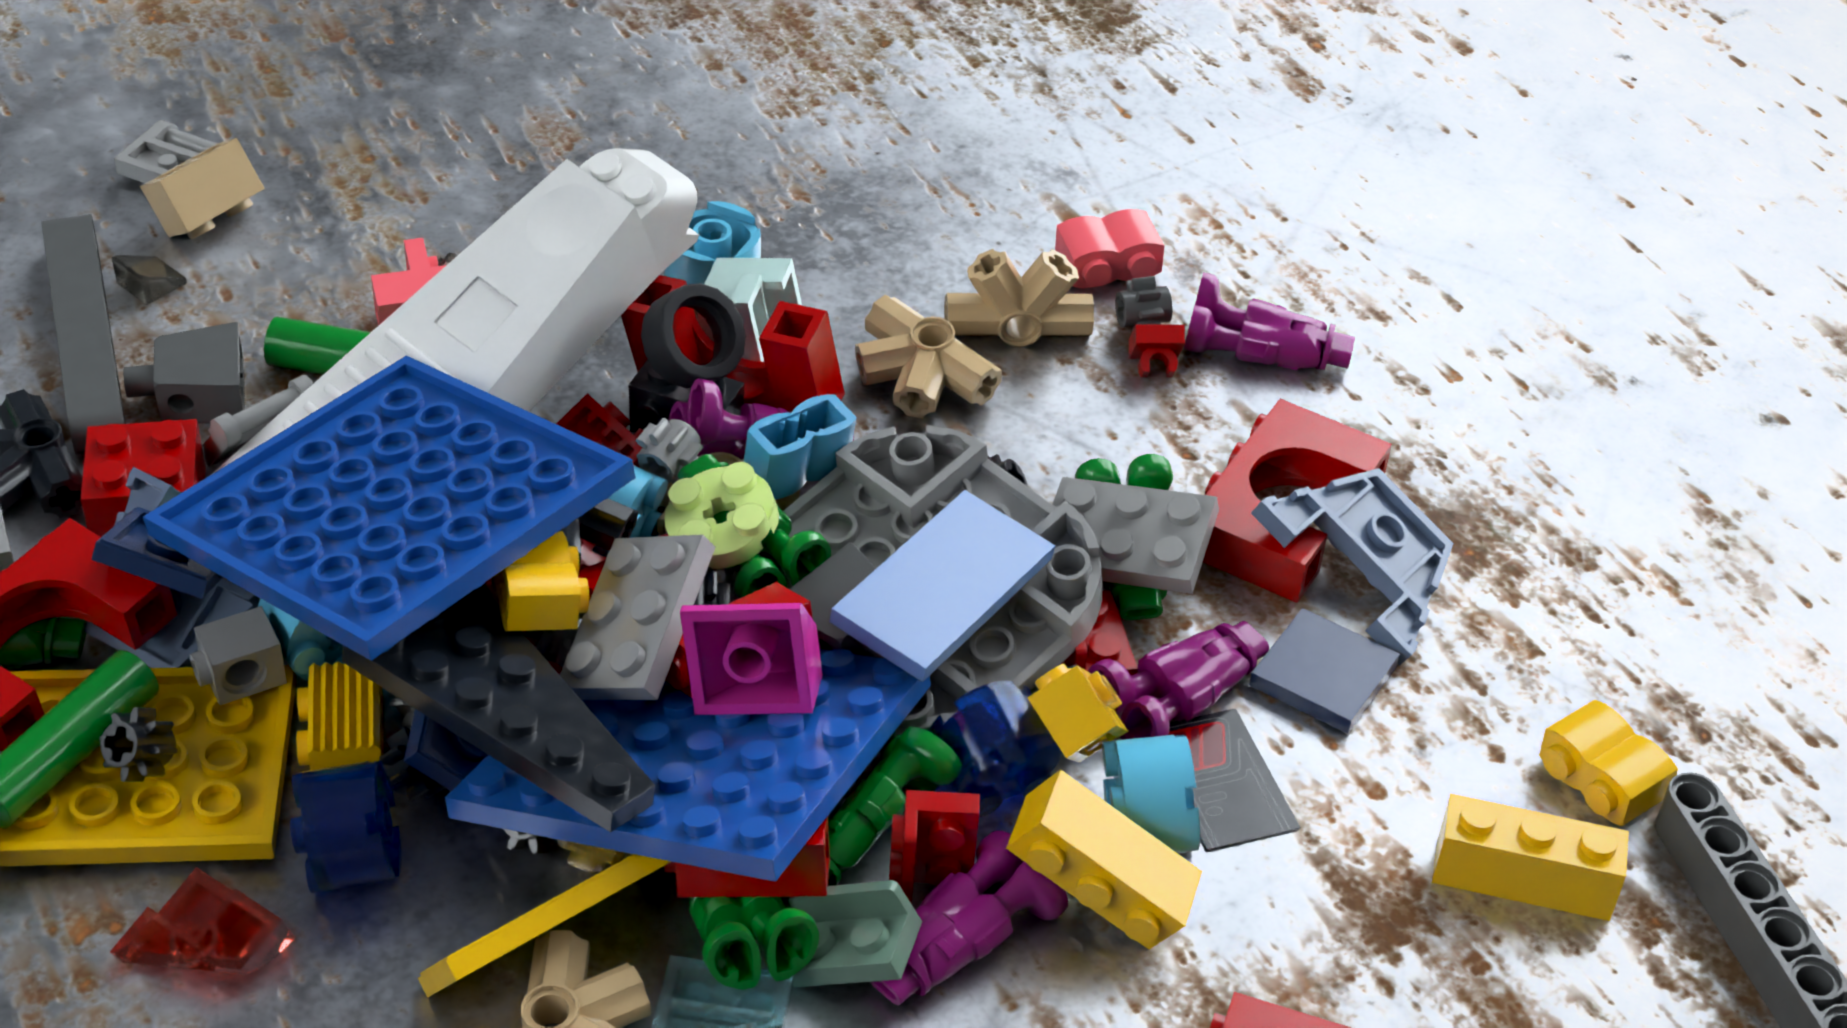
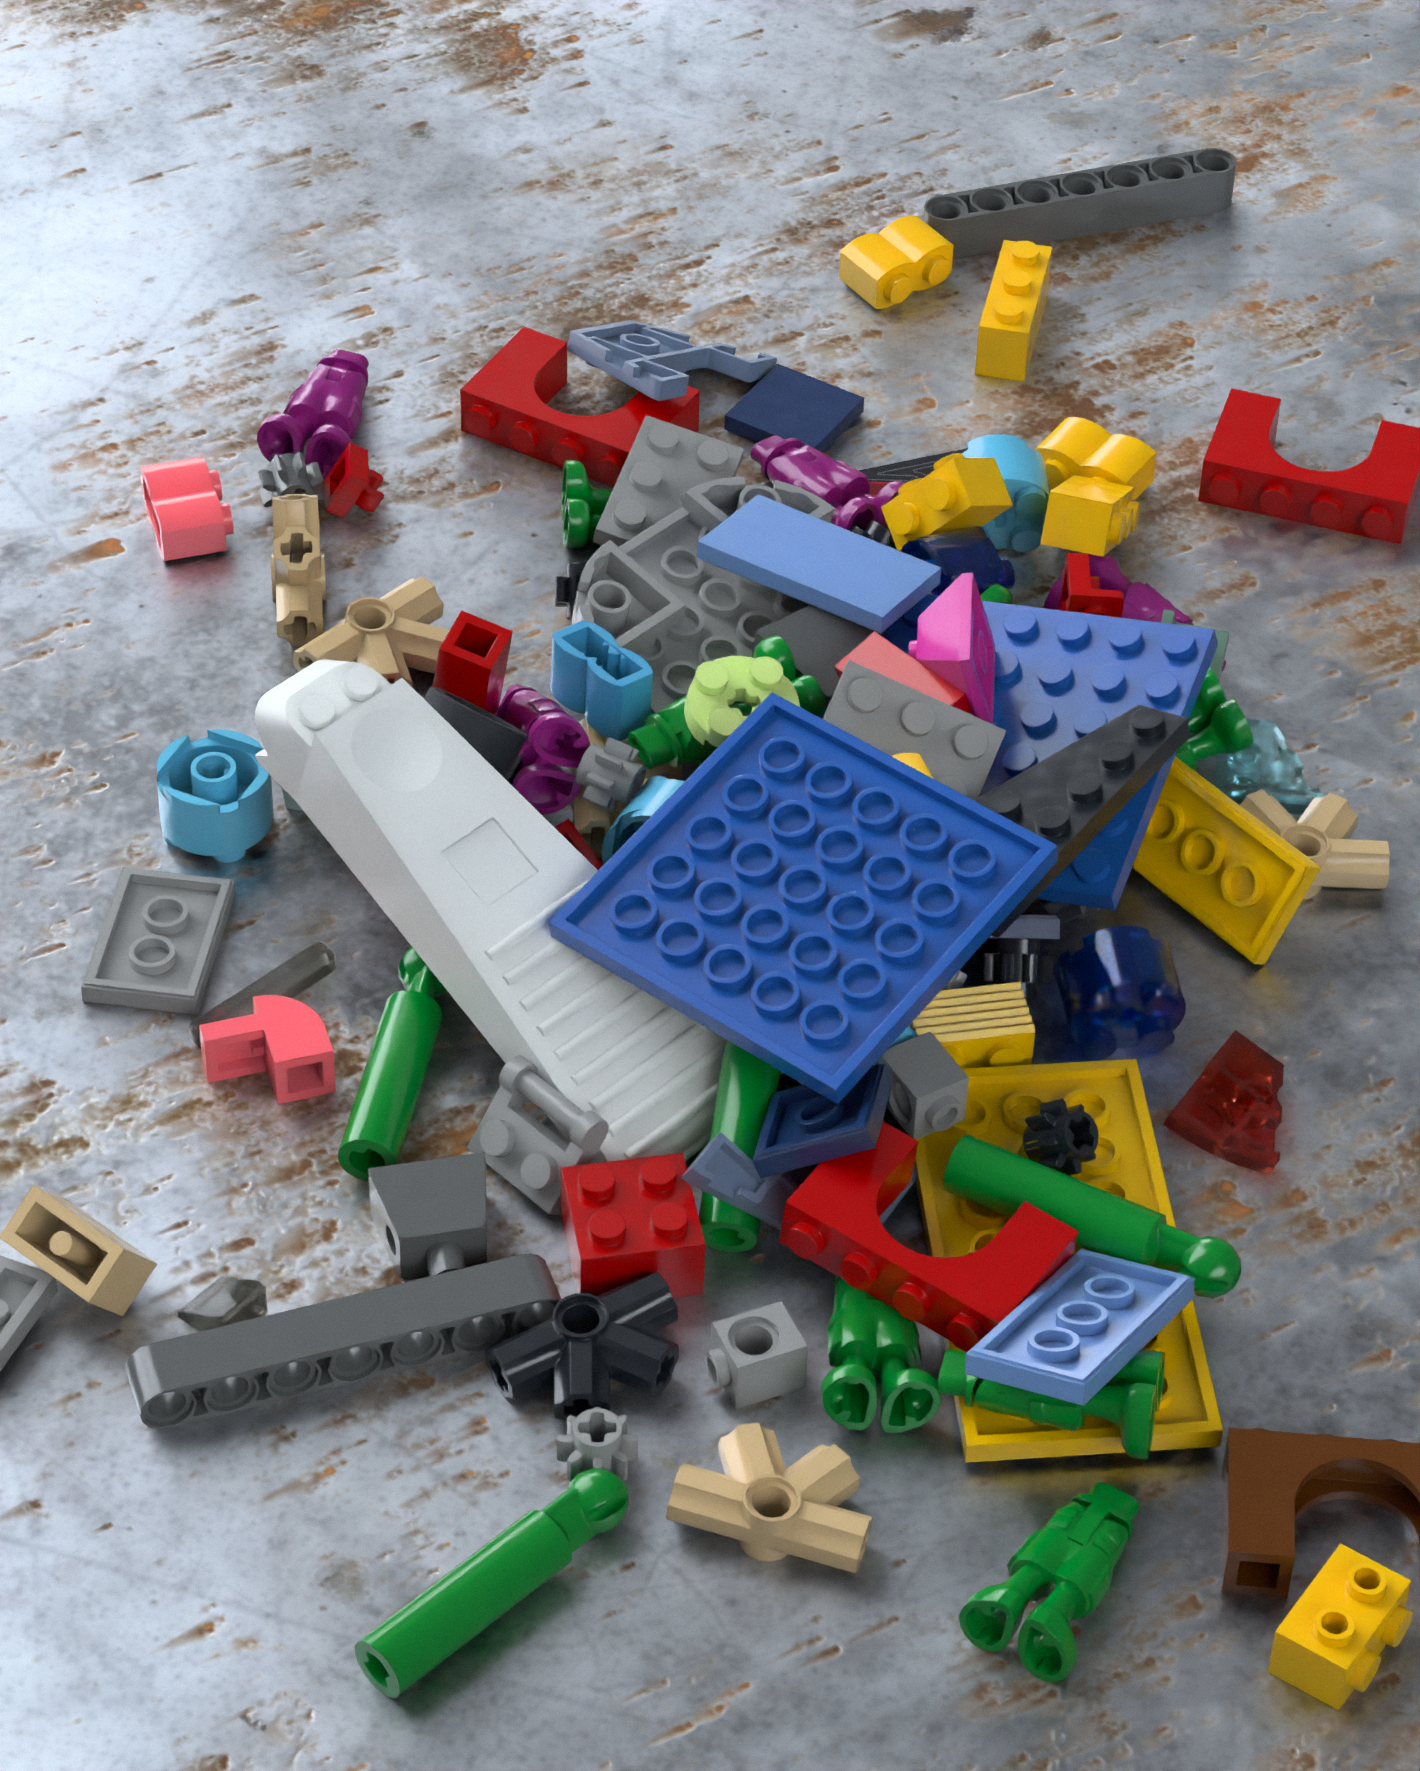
camera: 90 degrees left, 0 degrees up
none -> yellow brick [1035,417,1156,501]

